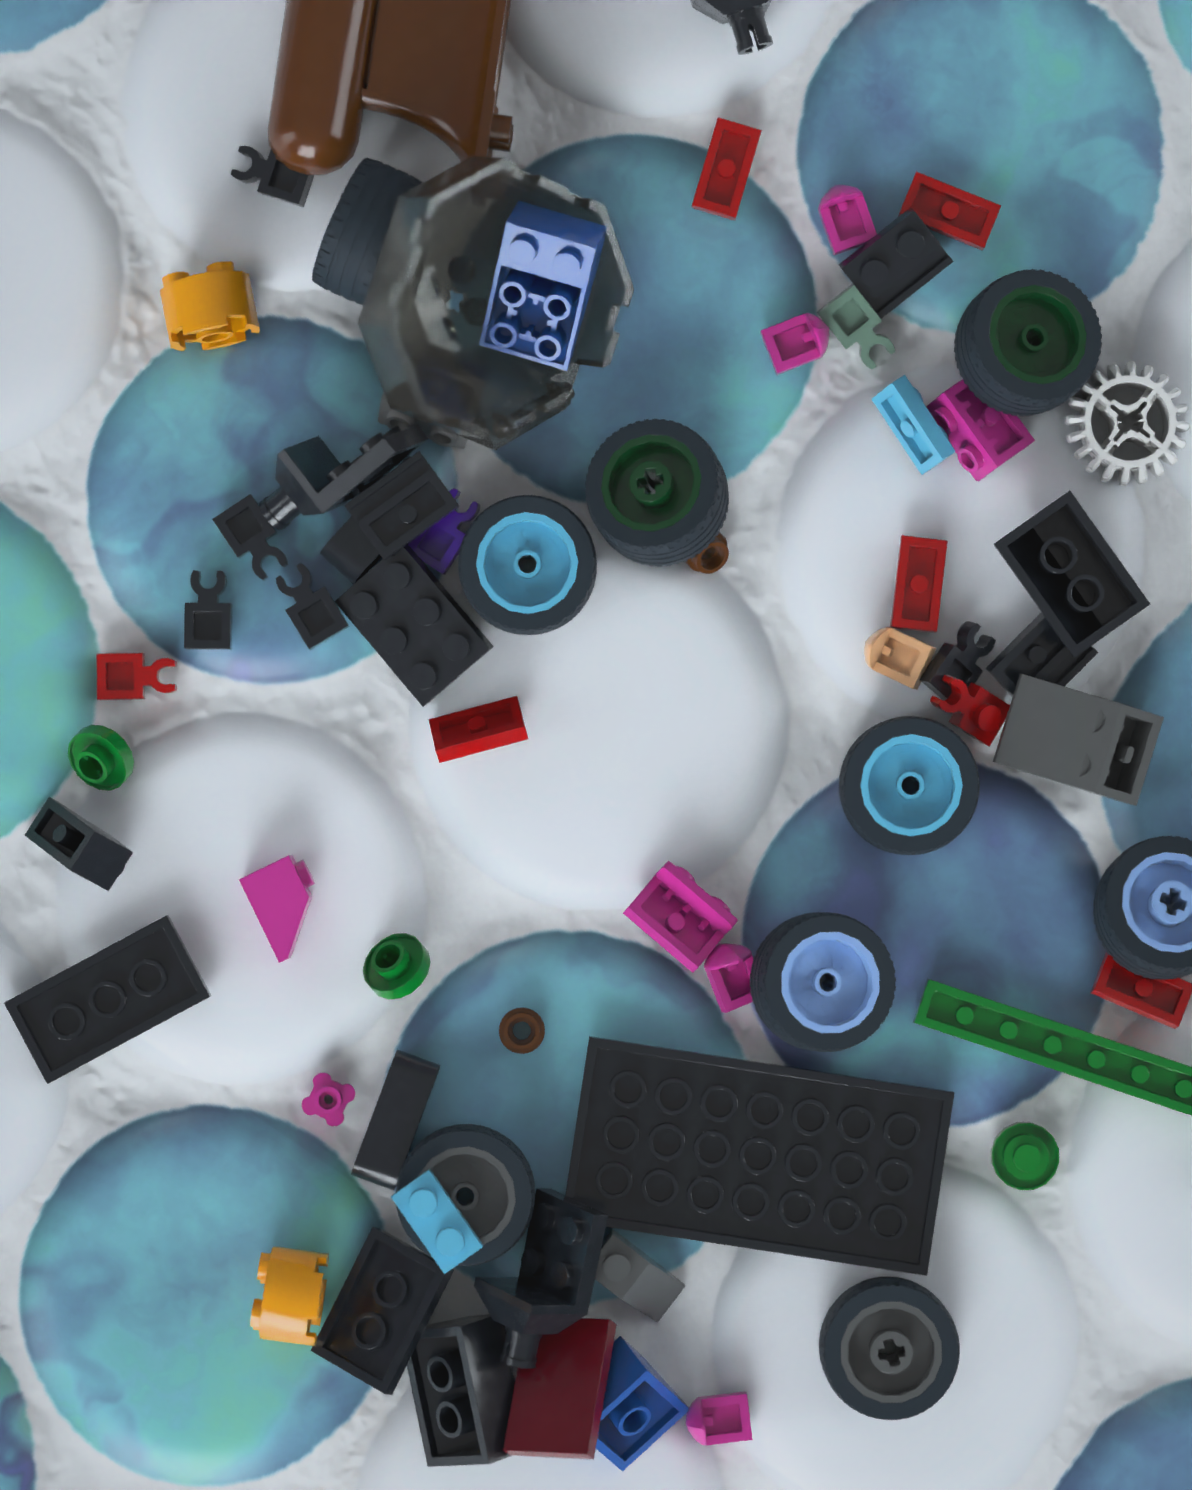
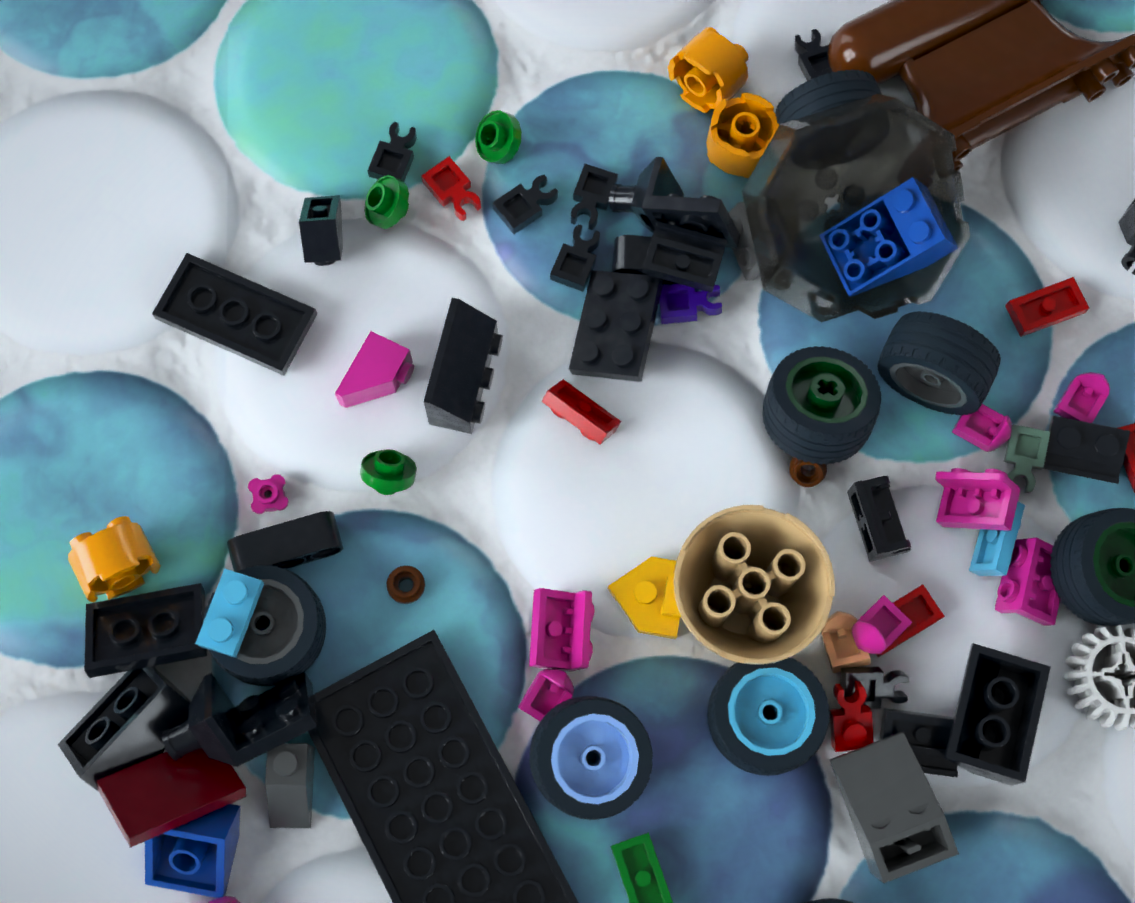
camera: 45 degrees right, 15 degrees down
wheel [458,495,597,635] -> none
none -> black plate [367,121,417,181]
none -> black slope [423,297,503,434]
none -> green plate [475,110,522,164]
none -> yellow plate [607,556,681,639]
none -> tan cone [673,505,835,665]
none -> light orange brick [706,93,781,178]
none -> black hinge [847,476,911,562]
none -> dark pink plate [852,595,912,654]
none -> black wheel [877,311,1001,415]
none -> dark pink bracket [935,468,1021,531]

